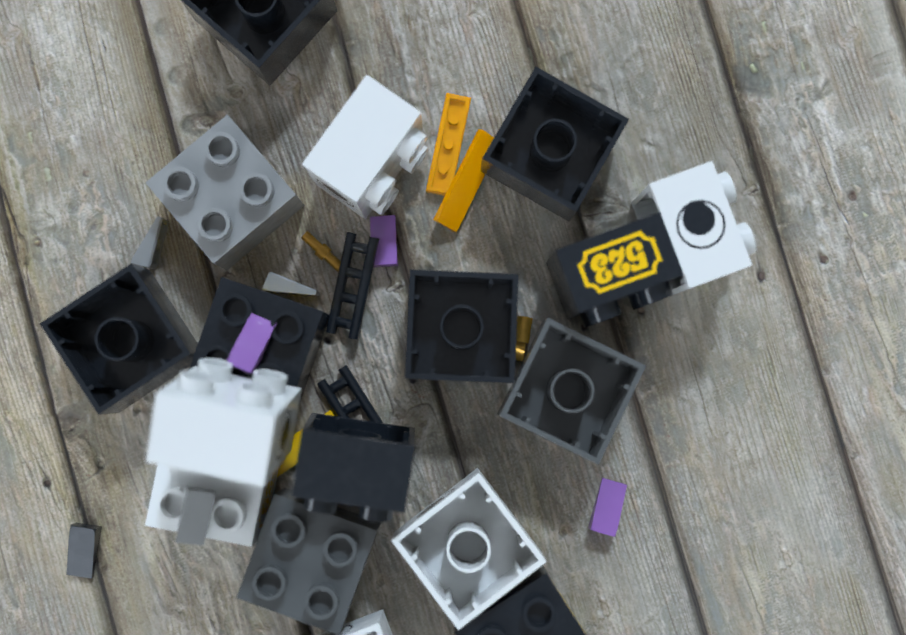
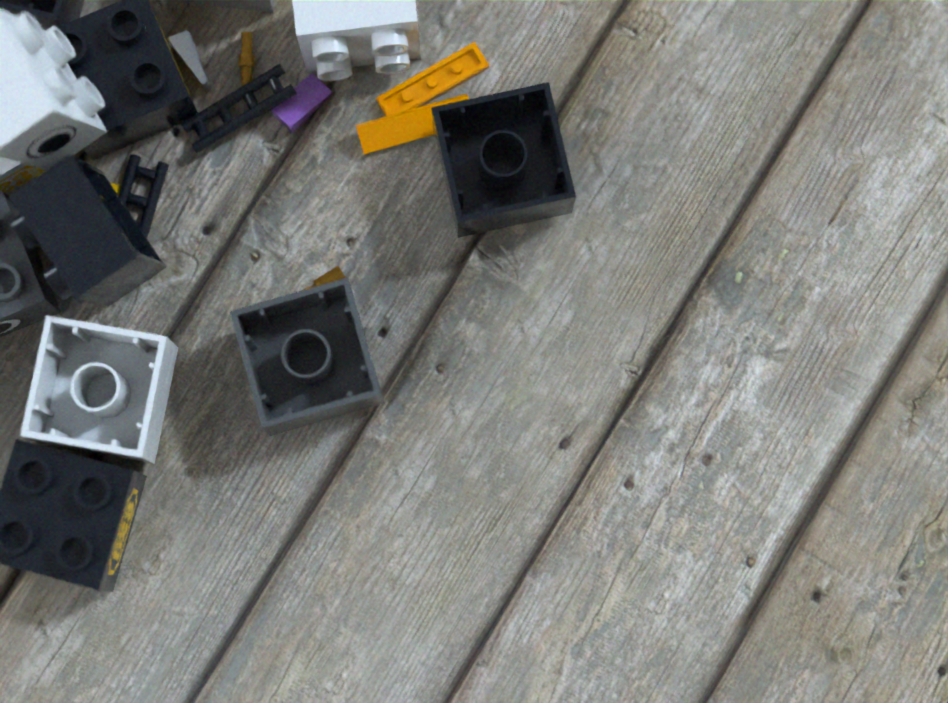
camera: 45 degrees right, 5 degrees down
medium lavender slope [227,313,277,374] -> none
black brick [405,269,519,383] -> none
black brick [546,212,684,328] -> none
medium lavender slope [588,478,627,537] -> none
white brick [631,161,756,294] -> none

